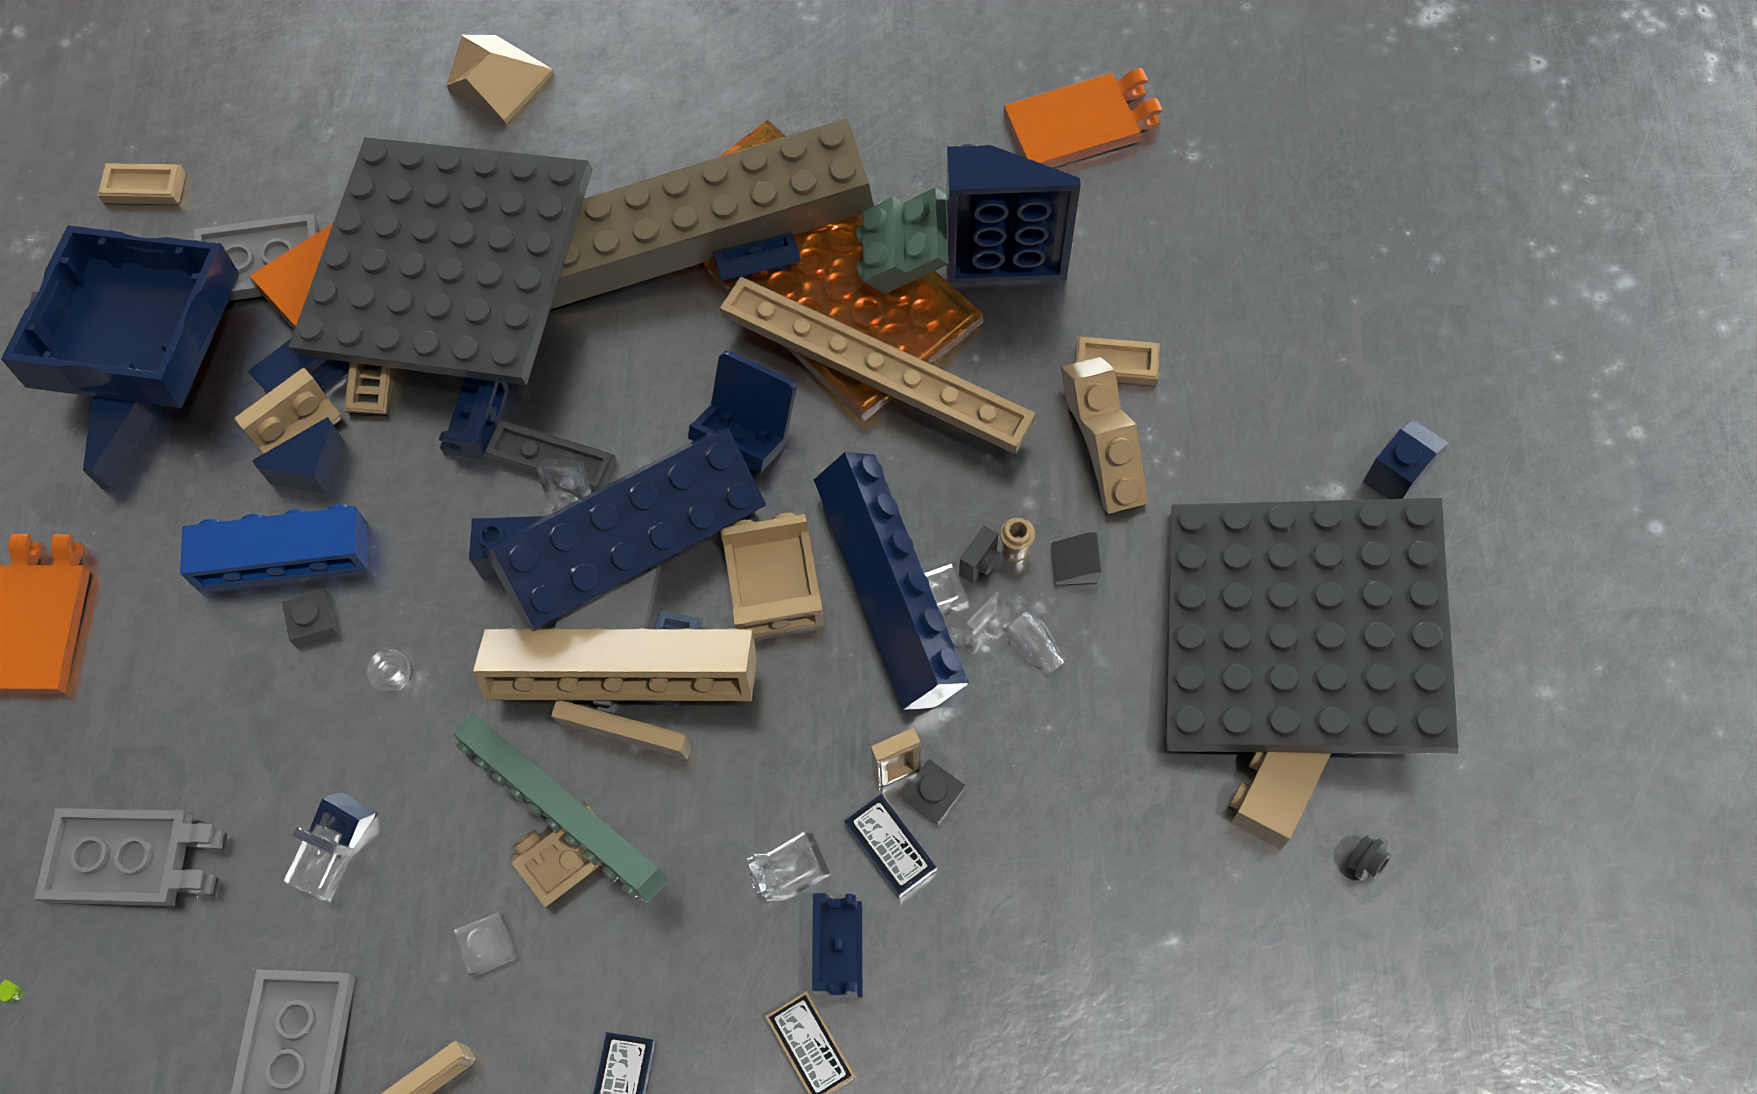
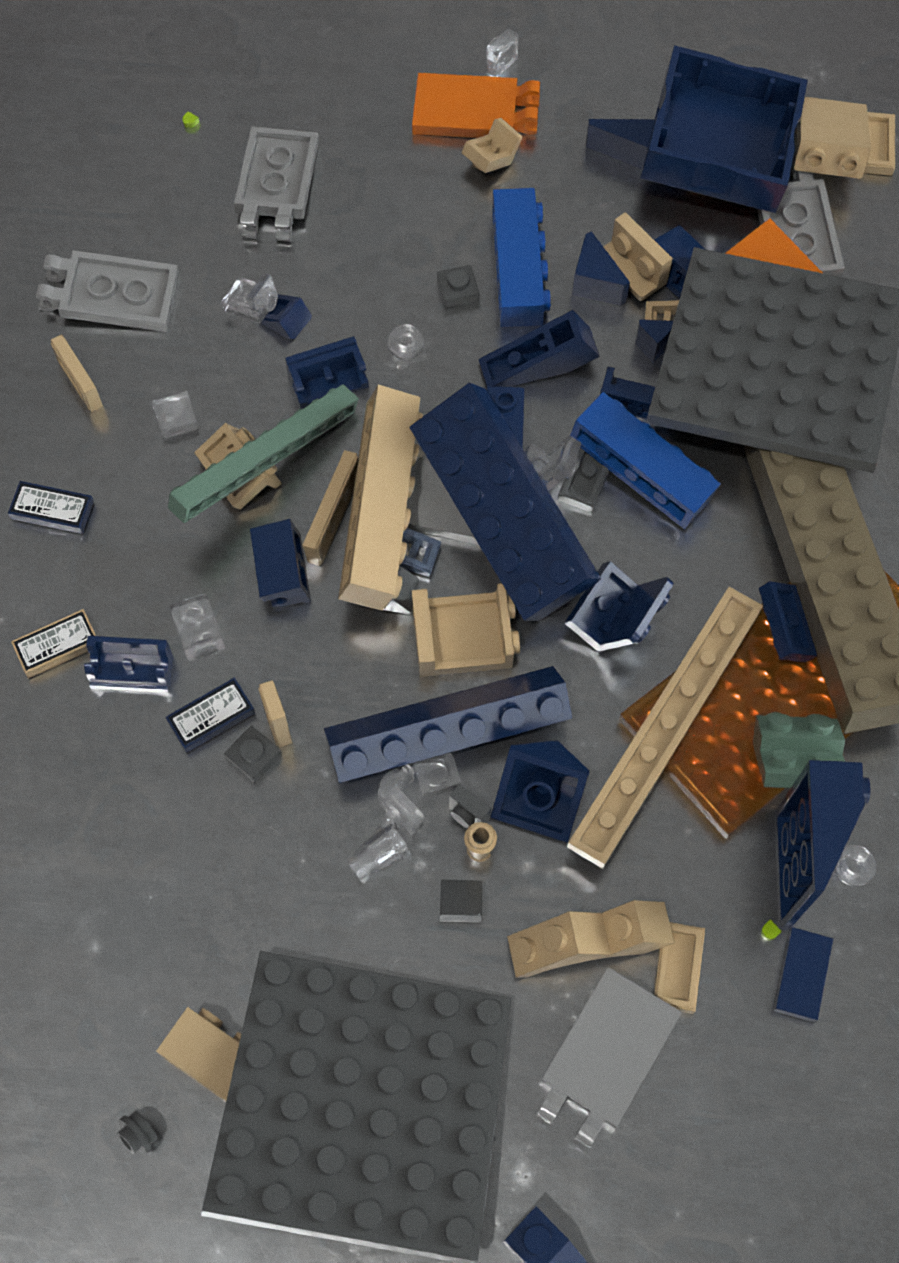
camera: 90 degrees right, 0 degrees up
none -> dark blue hinge [250,519,311,608]
none -> dark blue hinge [285,336,369,409]
none -> tan bracket [462,118,522,173]
none -> dark blue slope [478,310,600,387]
none -> dark blue slope [491,740,590,843]
none -> light grey tile [537,967,683,1148]
none -> blue brick [569,392,721,530]
none -> dark blue slope [635,319,673,363]
none -> lime piece [760,919,782,941]
none -> dark blue tile [773,927,834,1023]
none -> tan panel [794,97,871,179]

